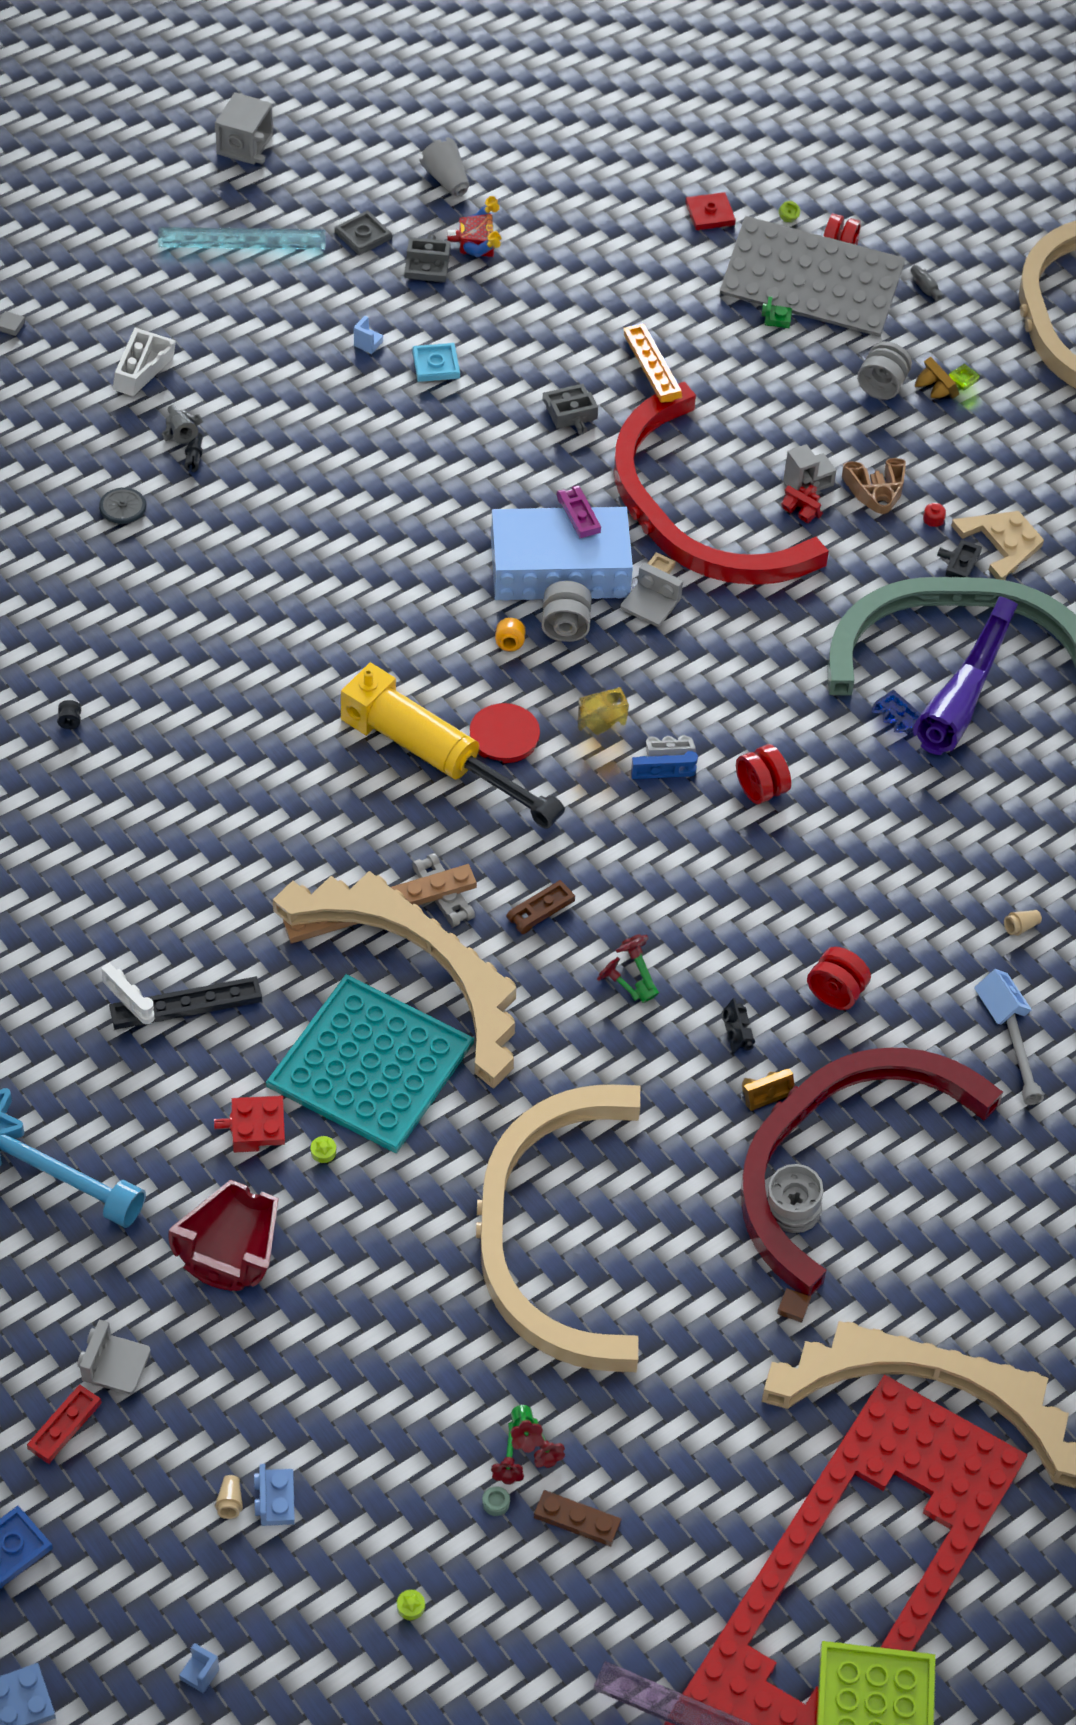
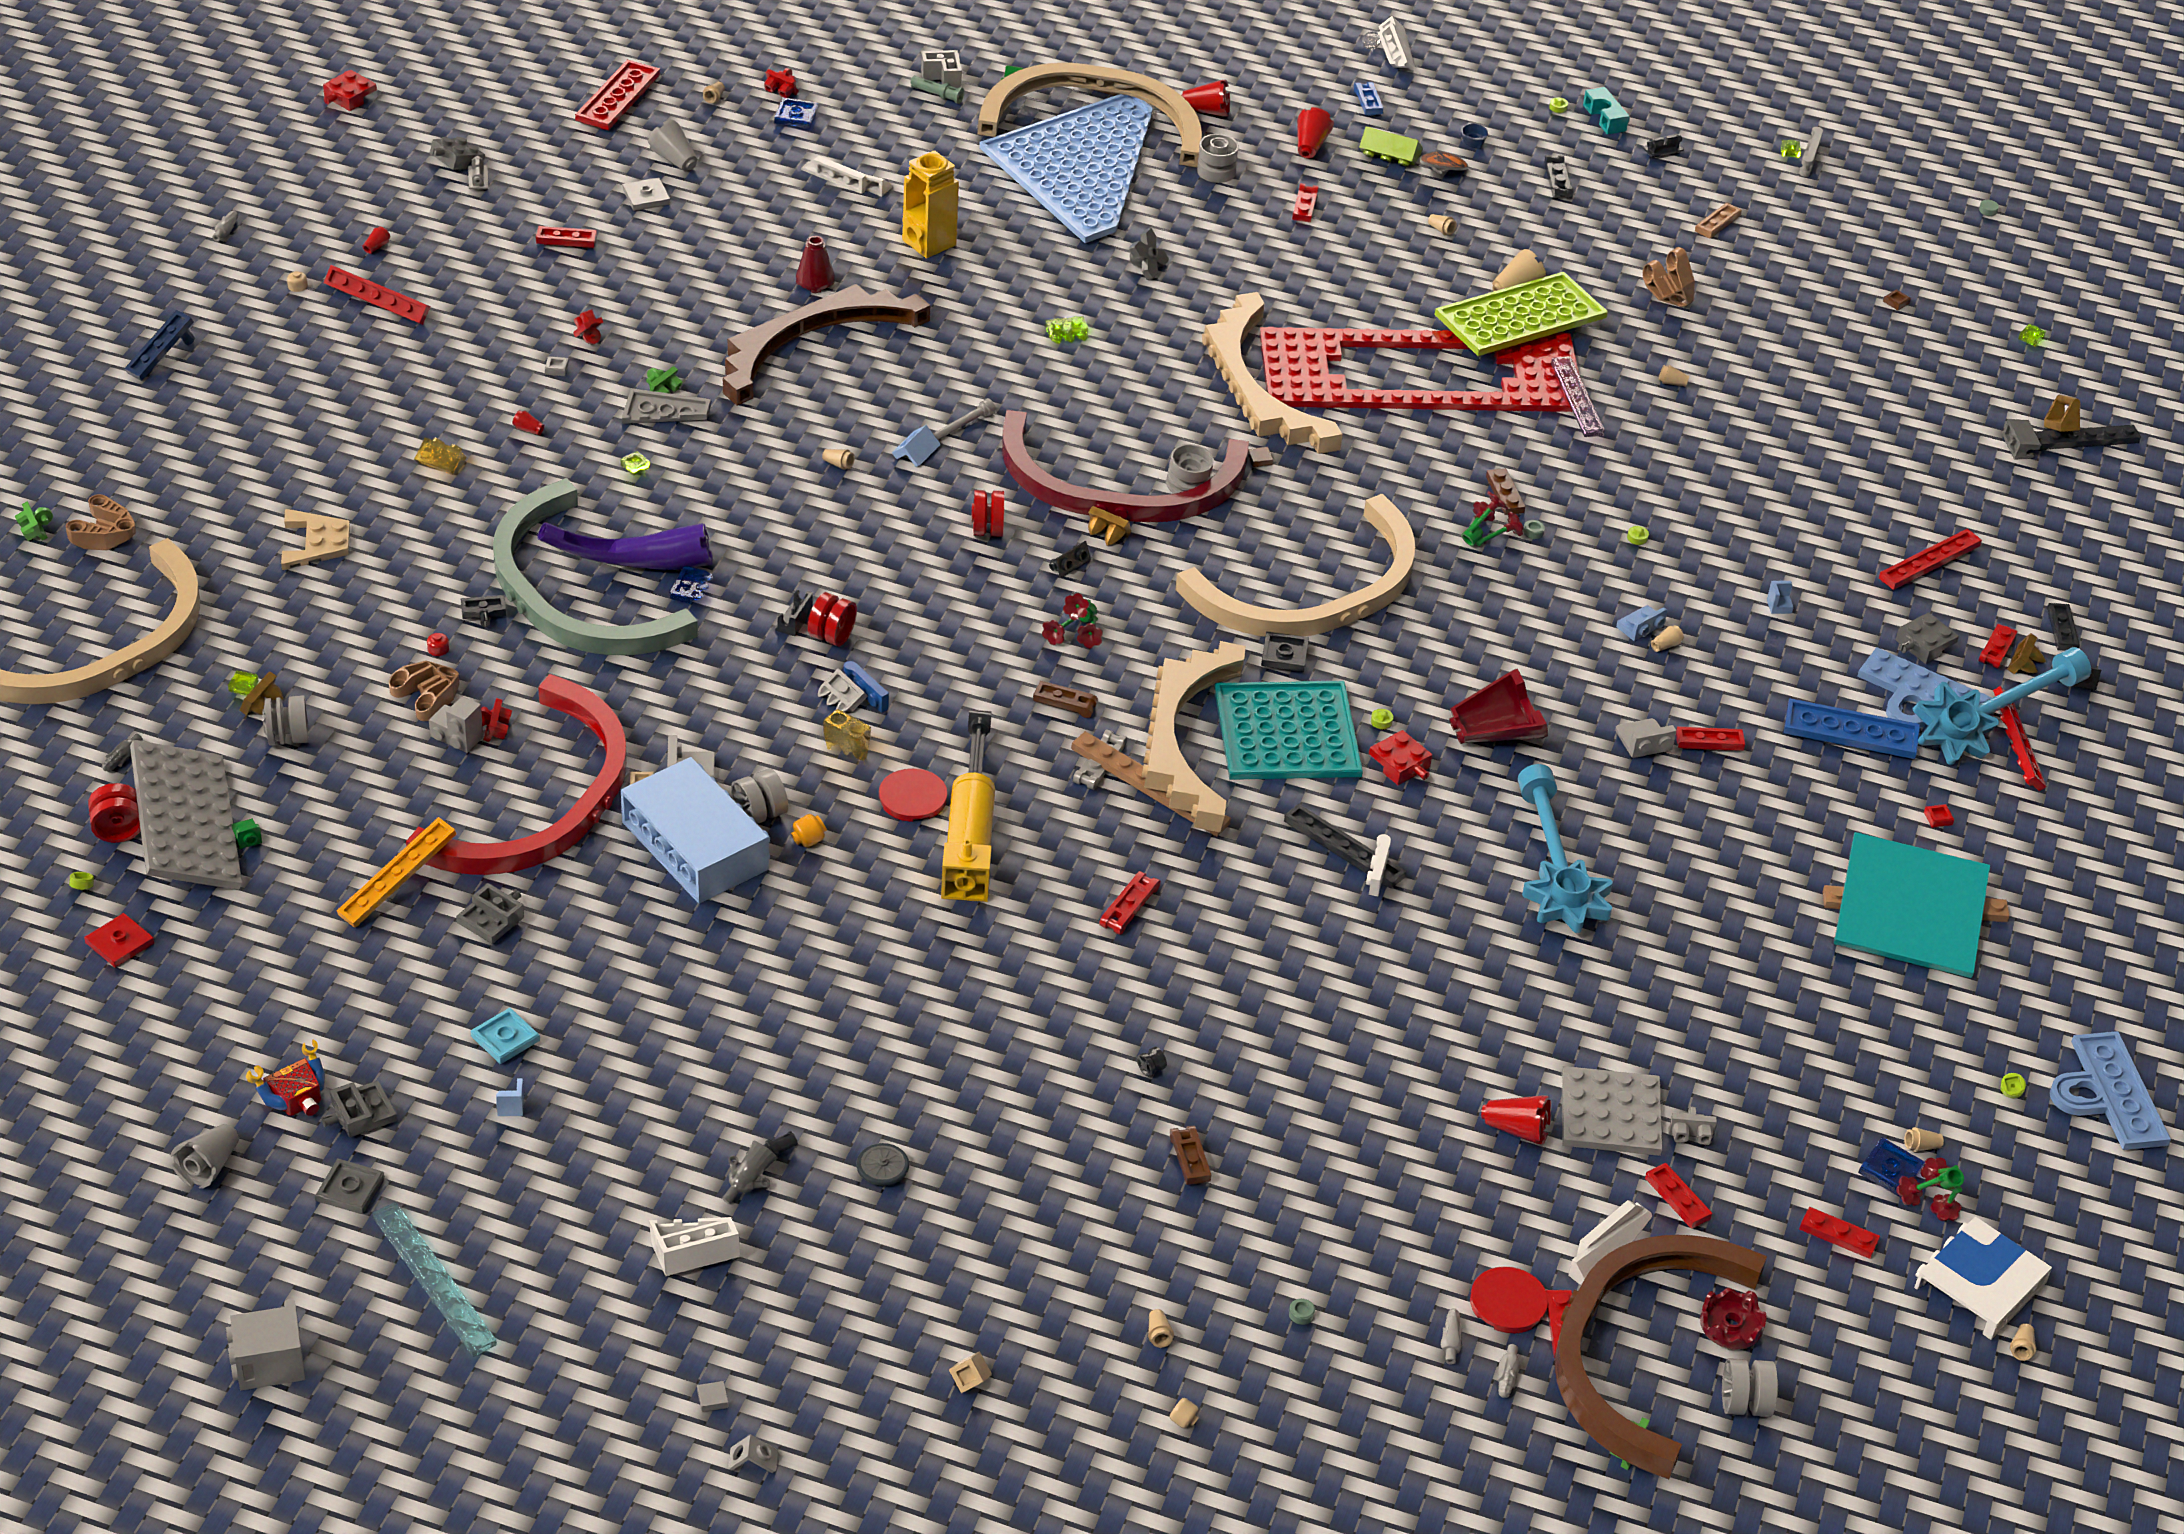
camera: 125 degrees left, 10 degrees down
magenta plate [557,485,601,538] -> none
tan wing [951,511,1044,580] -> none
none -> black hinge [775,590,813,636]
none -> red plate [1099,871,1161,935]
none -> black plate [1261,631,1309,672]

